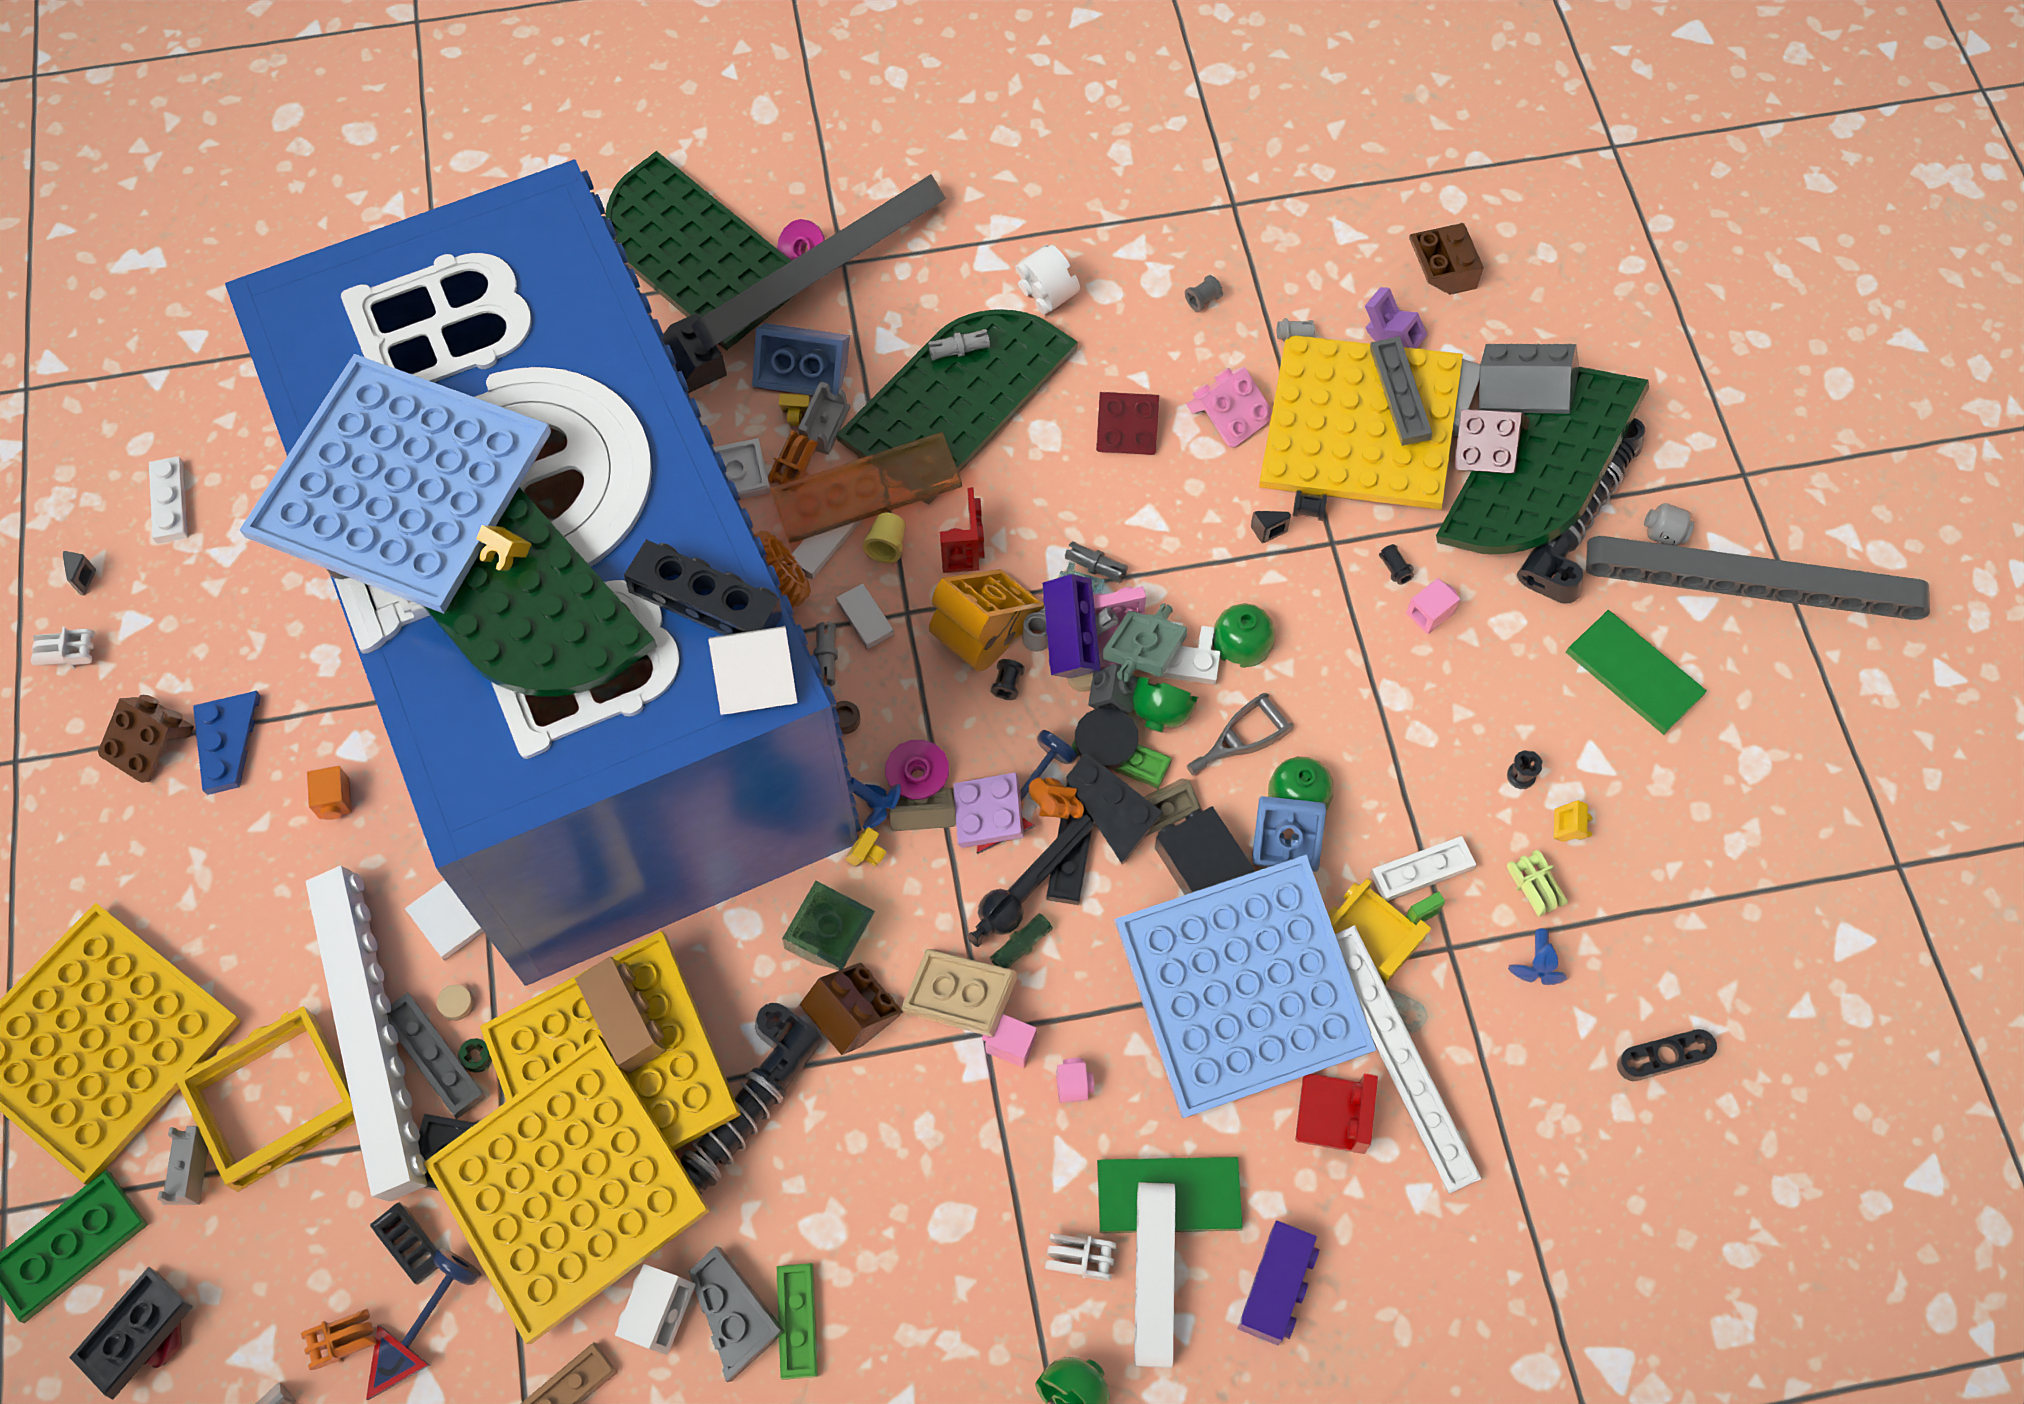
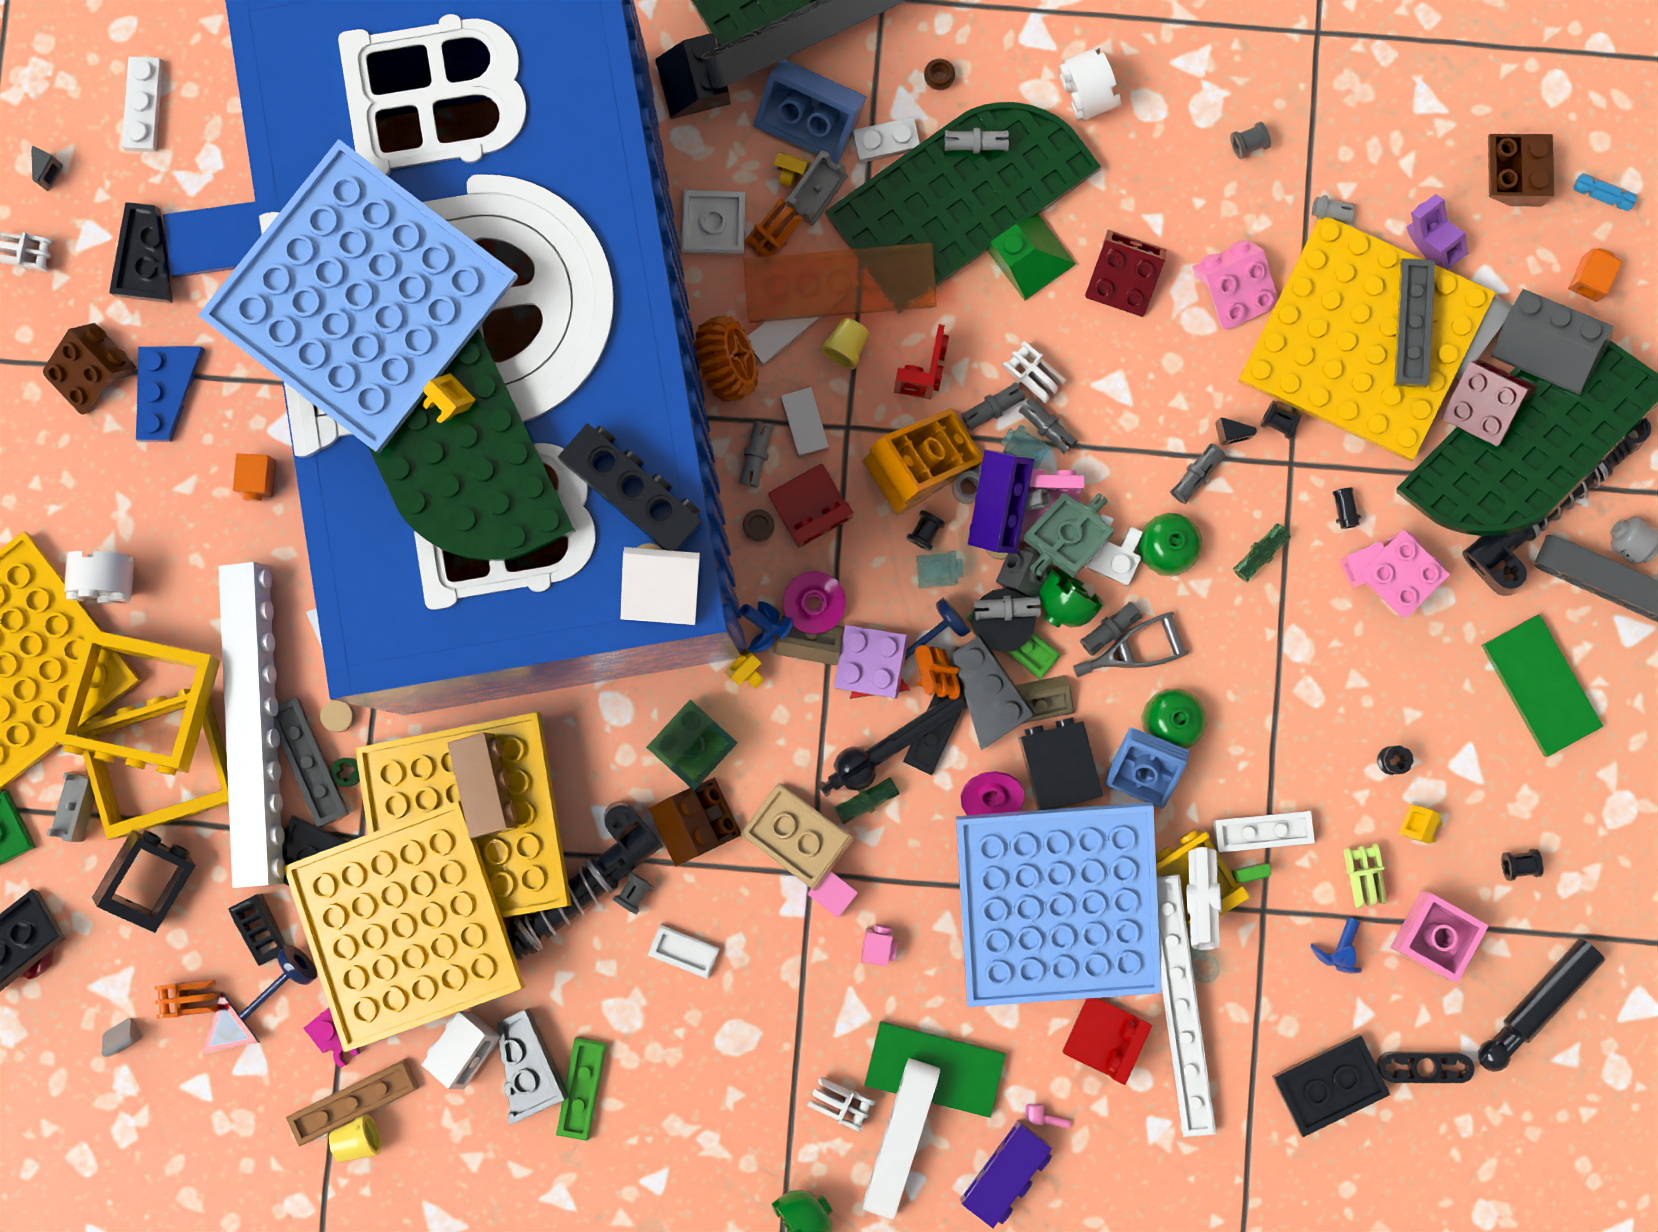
camera: 15 degrees right, 20 degrees up
none -> yellow window [53,629,220,776]
none -> white brick [64,551,134,604]
none -> black window [92,829,196,933]
none -> black wing [109,202,173,303]
none -> blue tile [163,201,261,278]
none -> dark pink plate [303,1007,360,1068]
none -> dark grey bush [613,872,654,915]
none -> white tile [648,924,720,979]
none -> red bracket [768,464,854,549]
none -> white plate [853,117,920,163]
none -> clear light blue bracket [916,551,963,588]
none -> reddish brown plate [924,59,955,90]
none -> dark pink dish [960,771,1024,815]
none -> dark grey pin [961,382,1025,431]
none -> light grey pin [974,595,1041,621]
none -> green slope [988,214,1076,301]
none -> white arm [1002,341,1066,404]
none -> bright pink hand [1026,1104,1071,1129]
none -> dark grey pin [1080,602,1142,656]
none -> dark grey pin [1170,443,1226,505]
none -> white piece [1186,847,1222,950]
none -> clear green pin [1232,523,1291,582]
none -> black plate [1272,1034,1390,1137]
none -> bright pink bracket [1360,529,1450,618]
none -> bright pink brick [1390,891,1488,983]
none -> black piece [1478,938,1606,1072]
none -> black bush [1501,849,1544,881]
none -> orange brick [1568,248,1622,302]
none -> dark azure axle [1574,173,1637,211]

